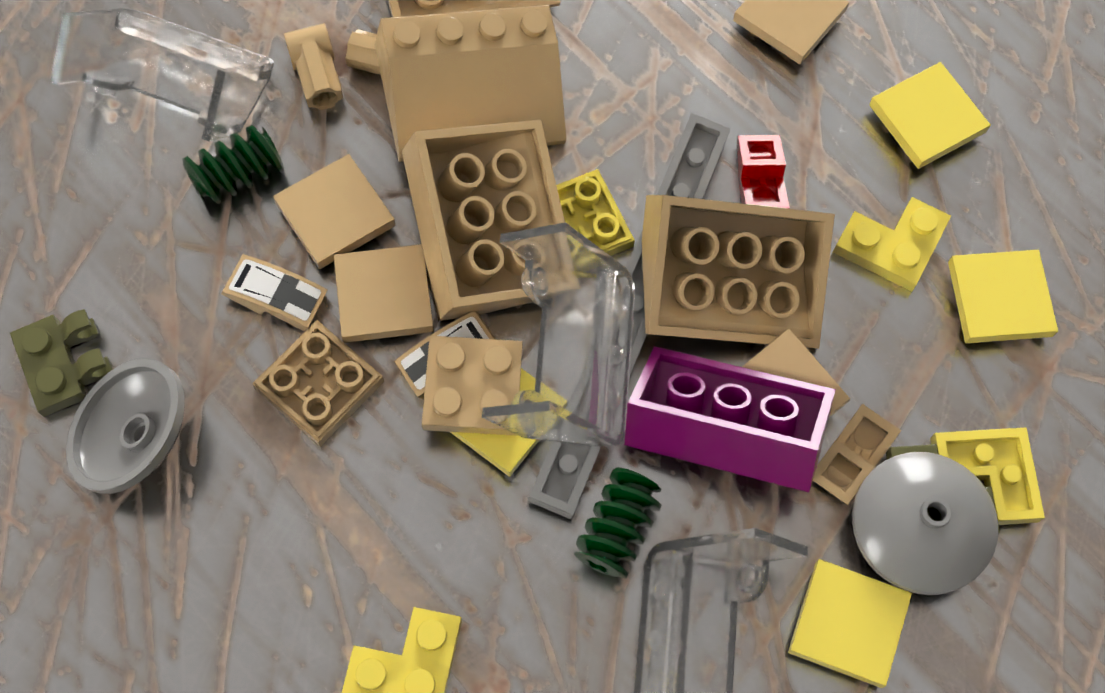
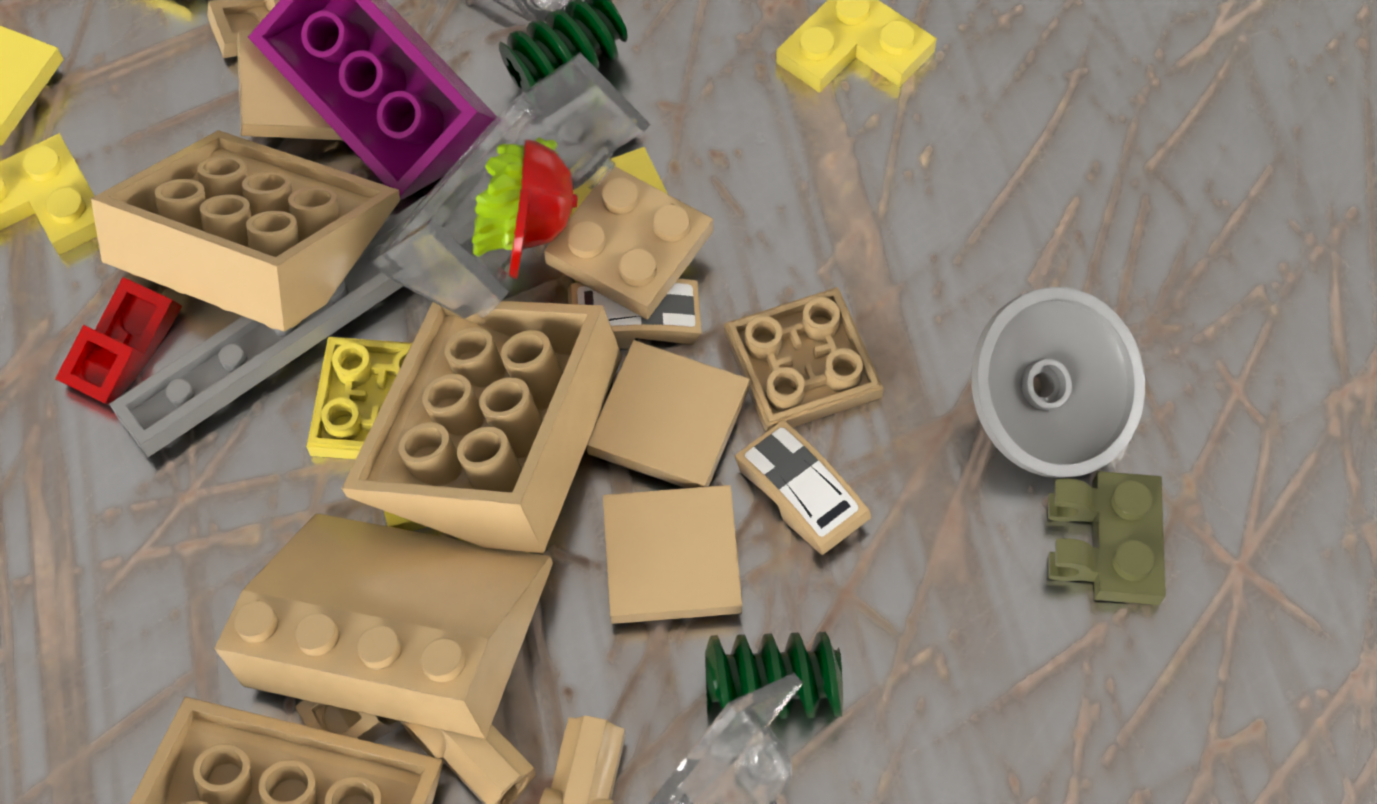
camera: 145 degrees left, 5 degrees down
none -> hair [472,137,578,279]

